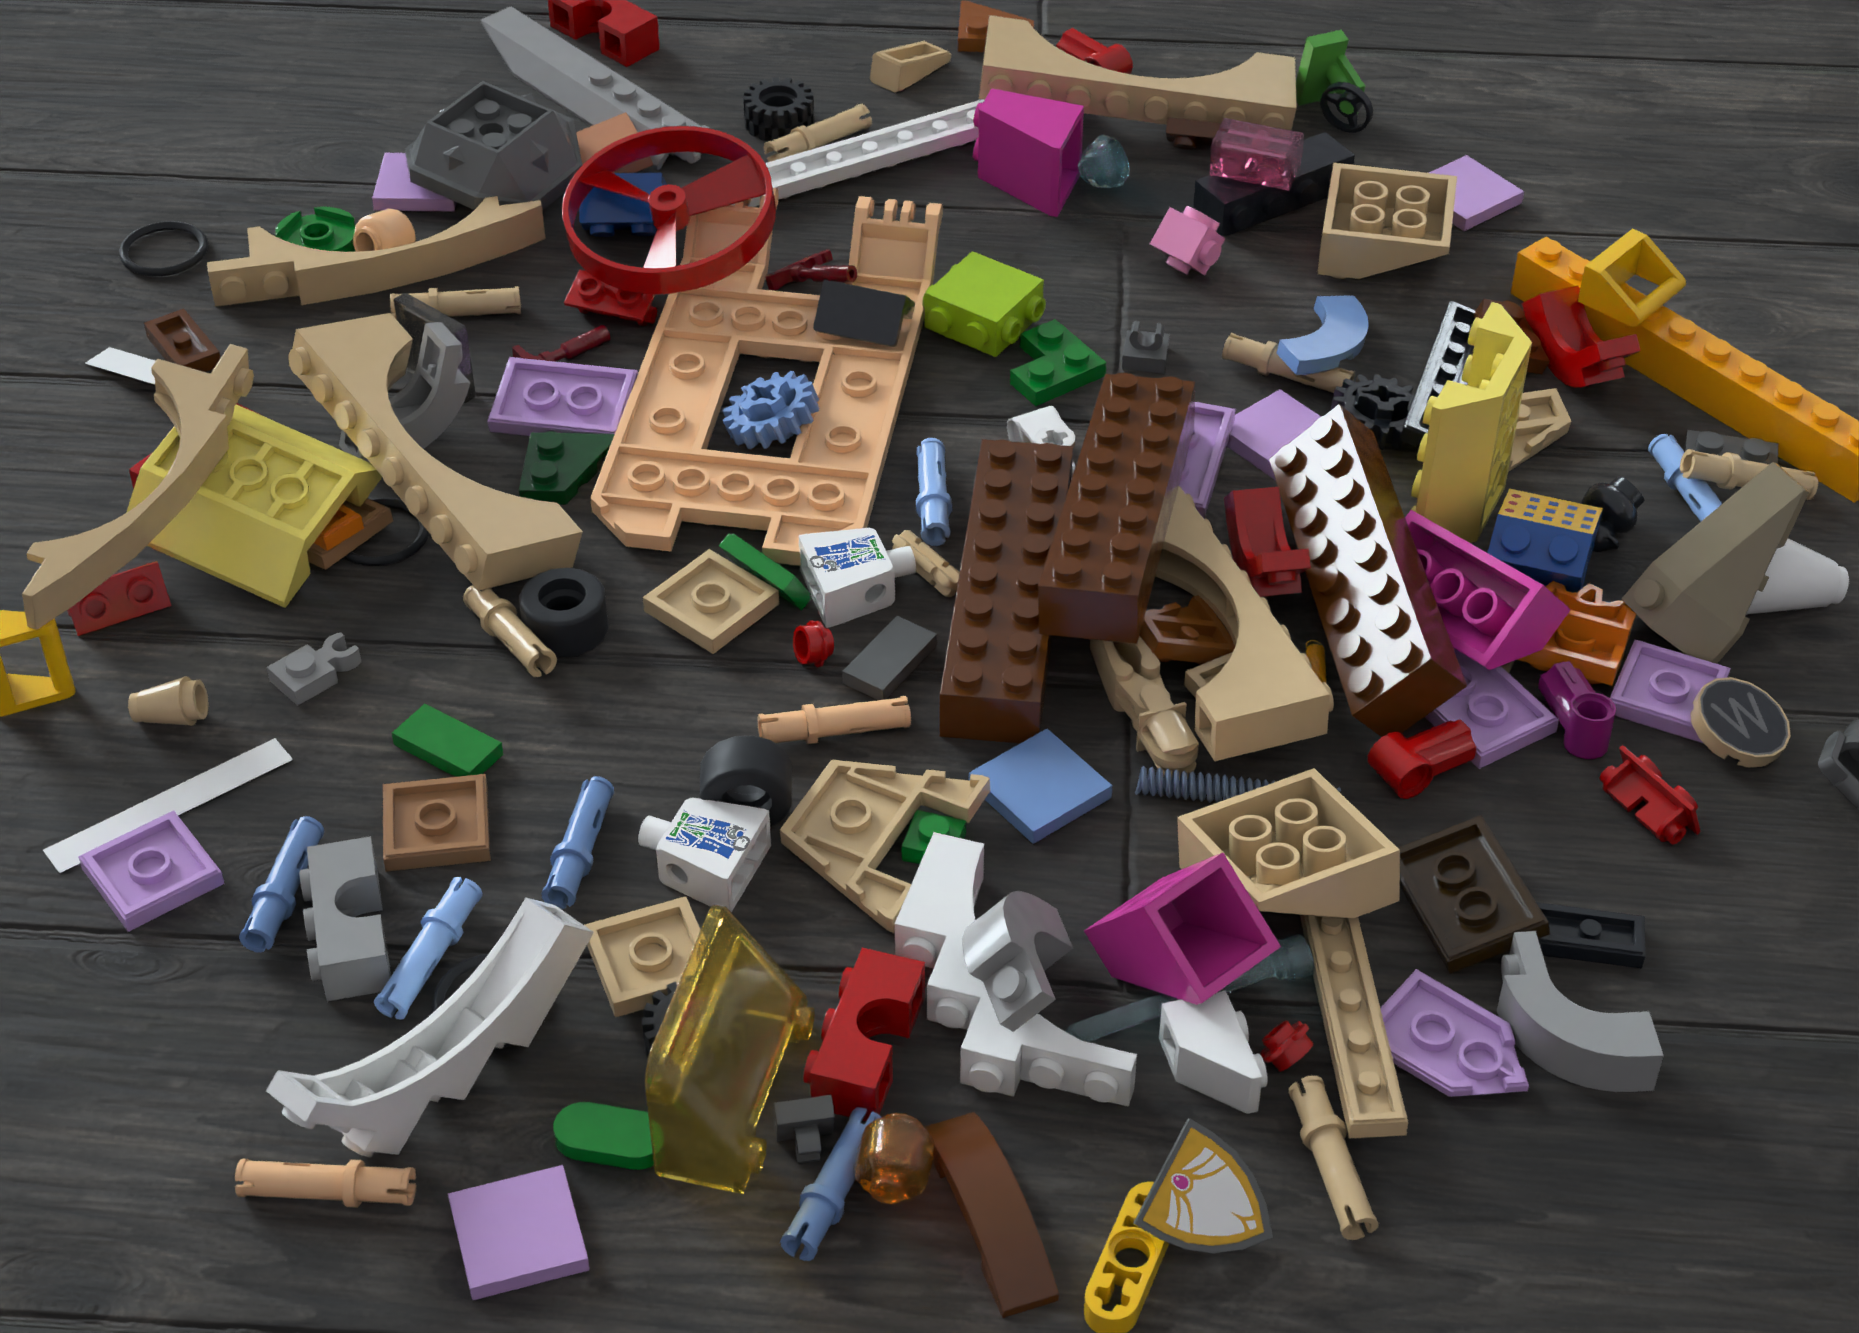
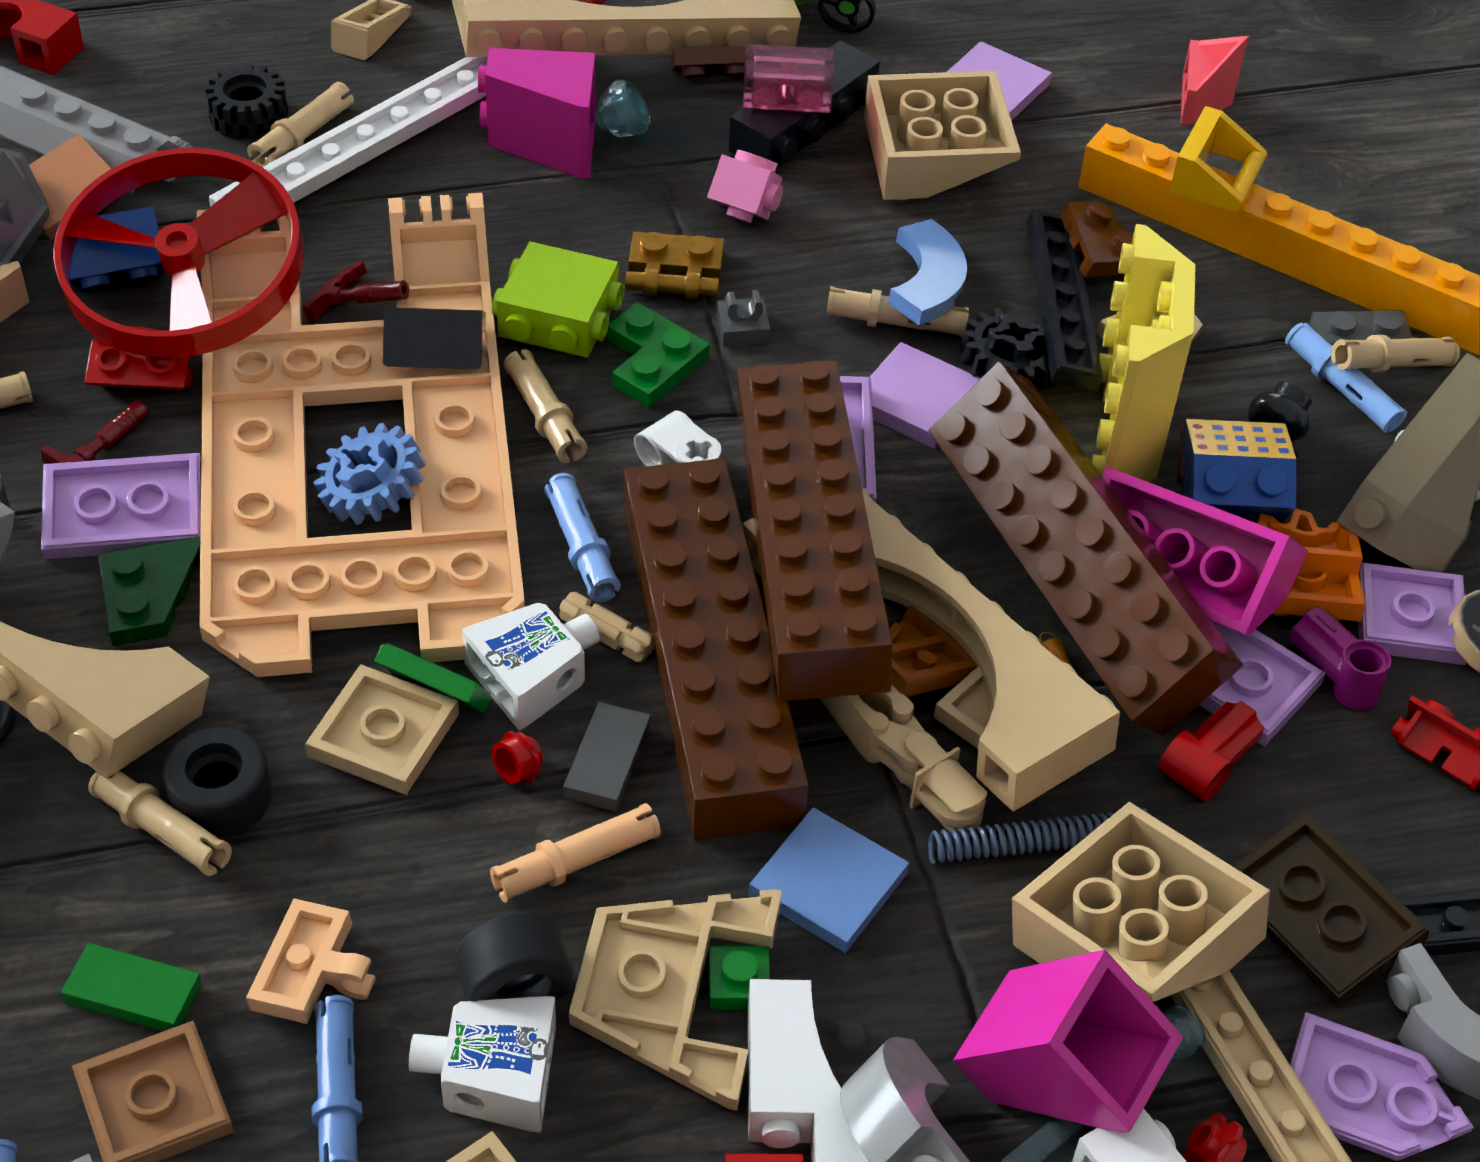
camera: 20 degrees left, 5 degrees up
red arch [1224,487,1311,597] -> none
red arch [1522,285,1641,387] -> none
none -> light nougat plate [246,899,376,1024]
none -> tan pin [504,350,588,463]
none -> pearl gold plate [625,232,724,300]
none -> coral slope [1181,36,1249,126]

